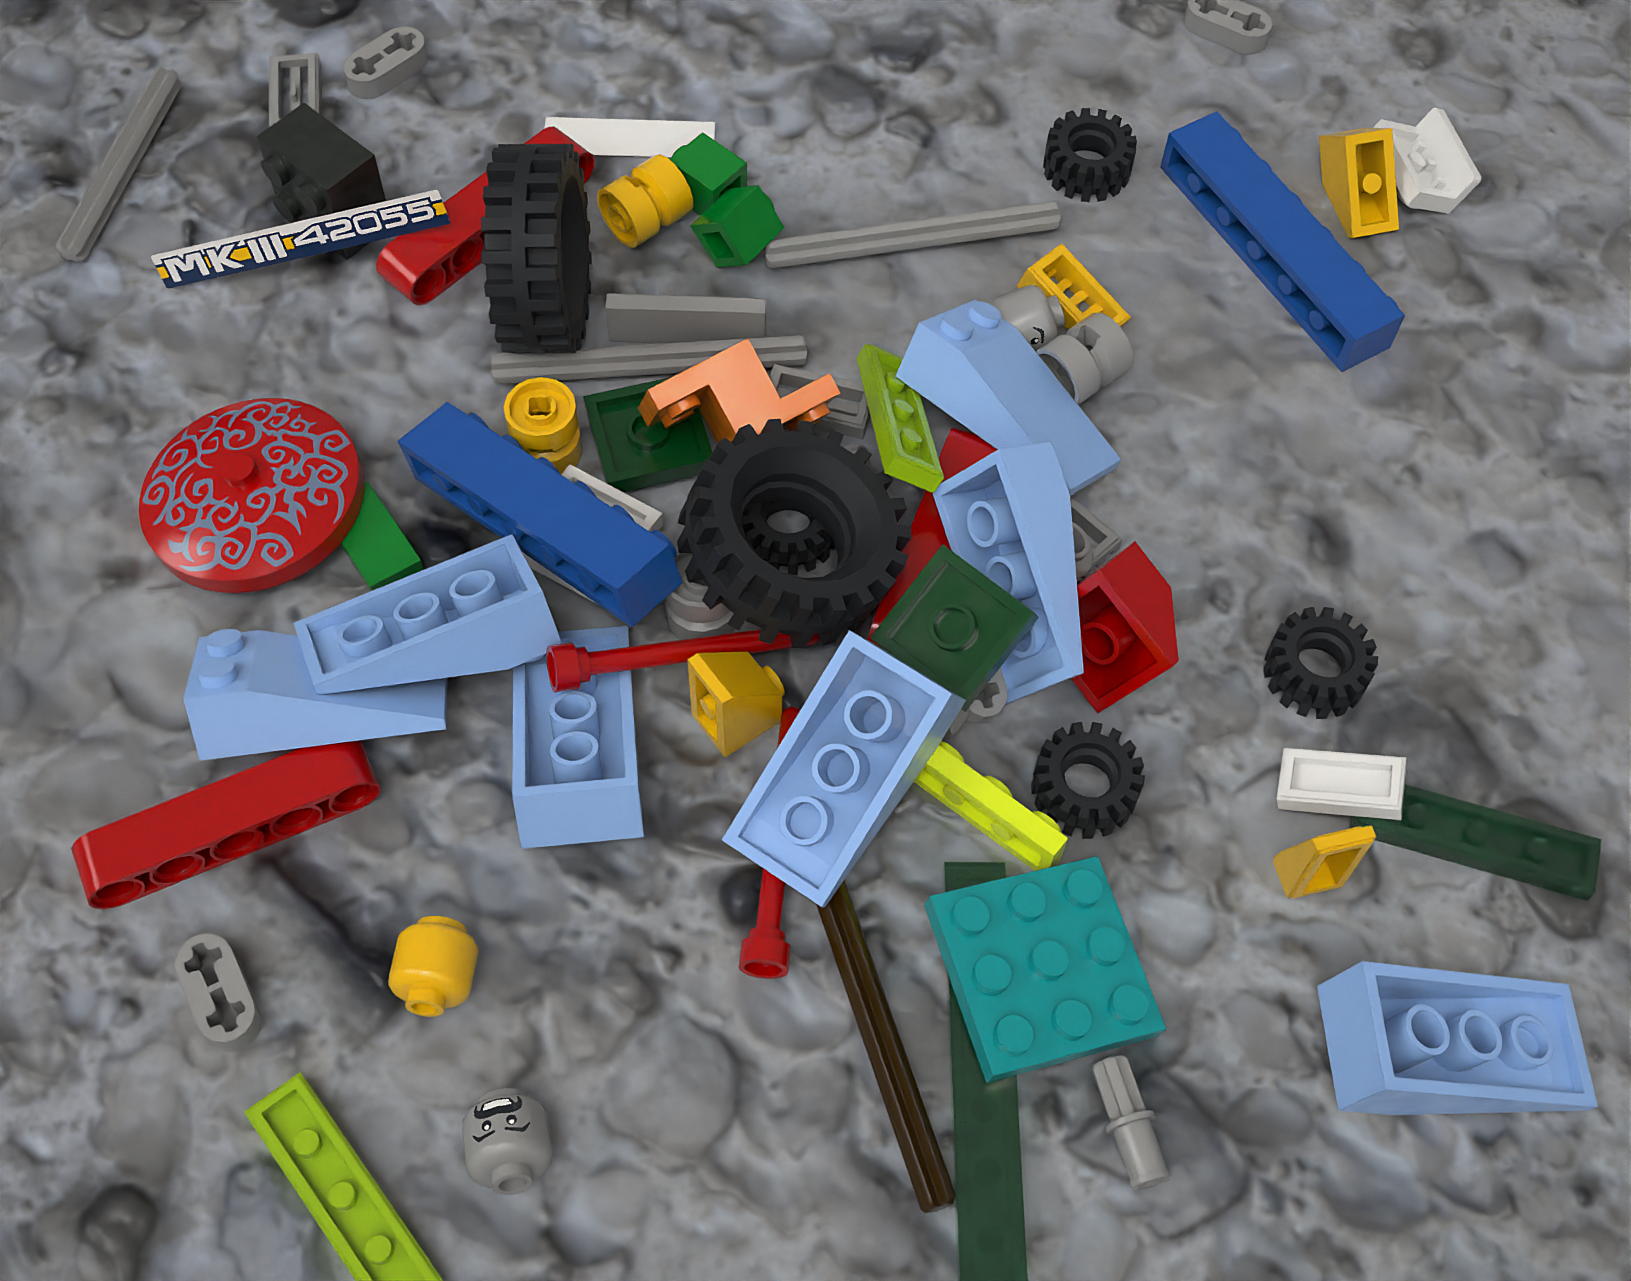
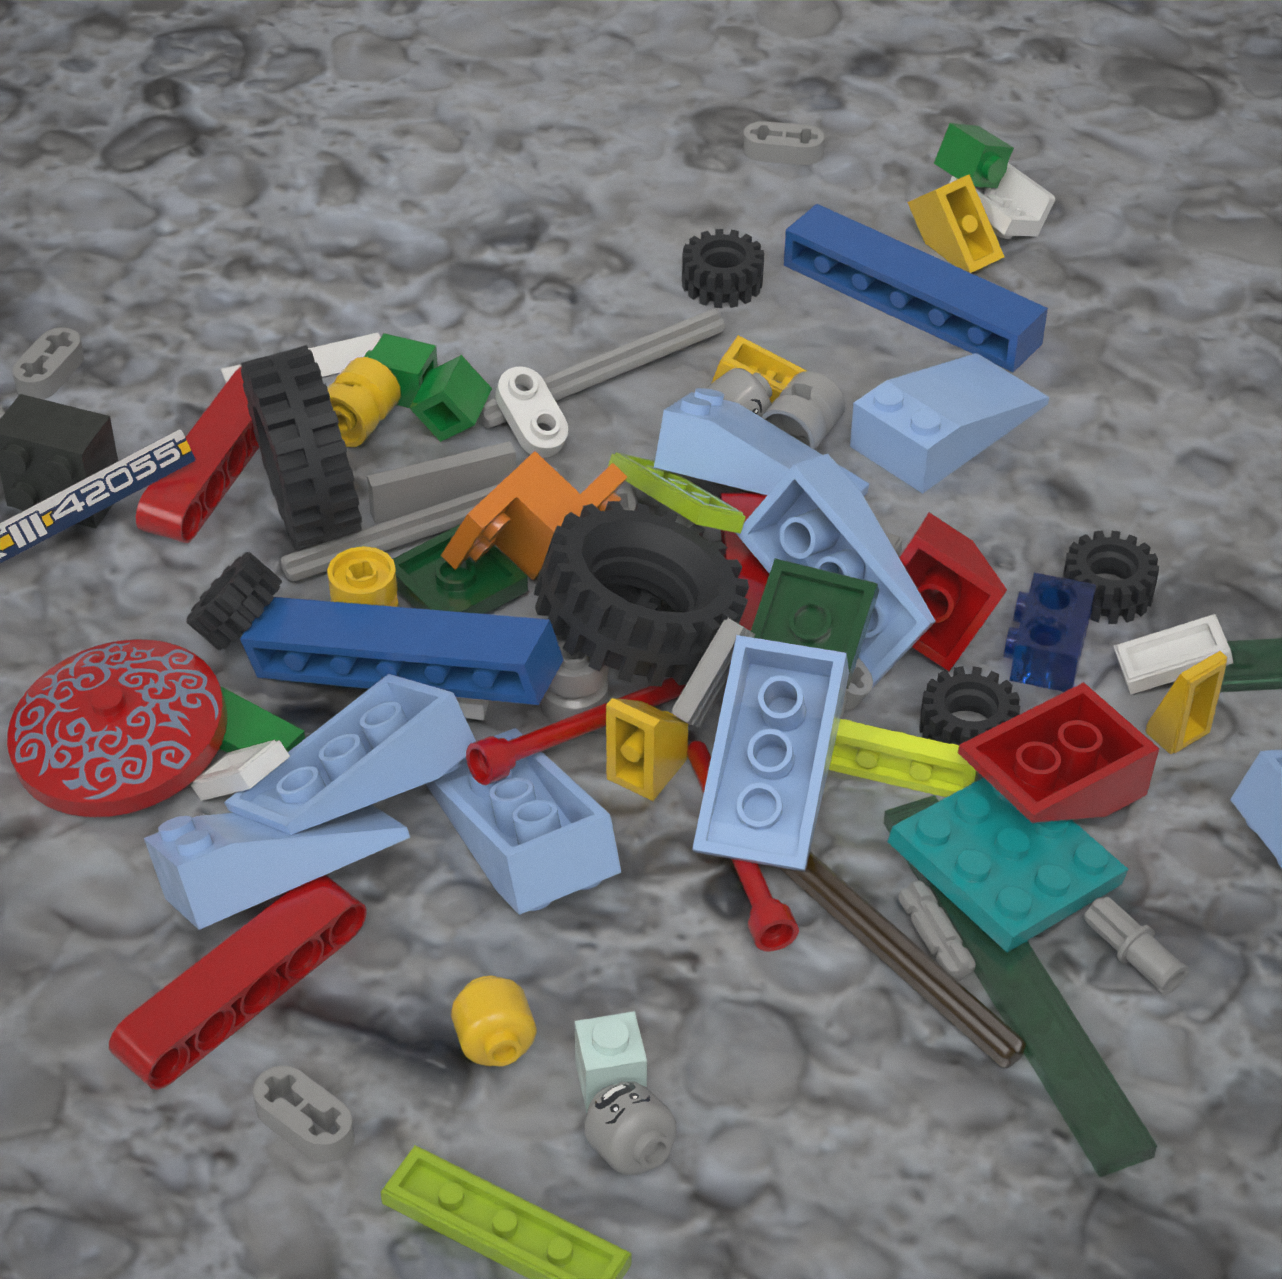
camera: 20 degrees left, 15 degrees down
none -> black tyre [186,551,282,650]
none -> white tile [191,740,290,801]
none -> white plate [495,366,568,458]
none -> light aqua brick [575,1011,647,1113]
none -> light grey tile [672,618,755,728]
none -> light blue slope [850,353,1049,494]
none -> light grey axle [899,880,975,981]
none -> green brick [933,123,1014,188]
none -> red slope [958,682,1160,823]
none -> clear blue brick [1003,572,1096,692]

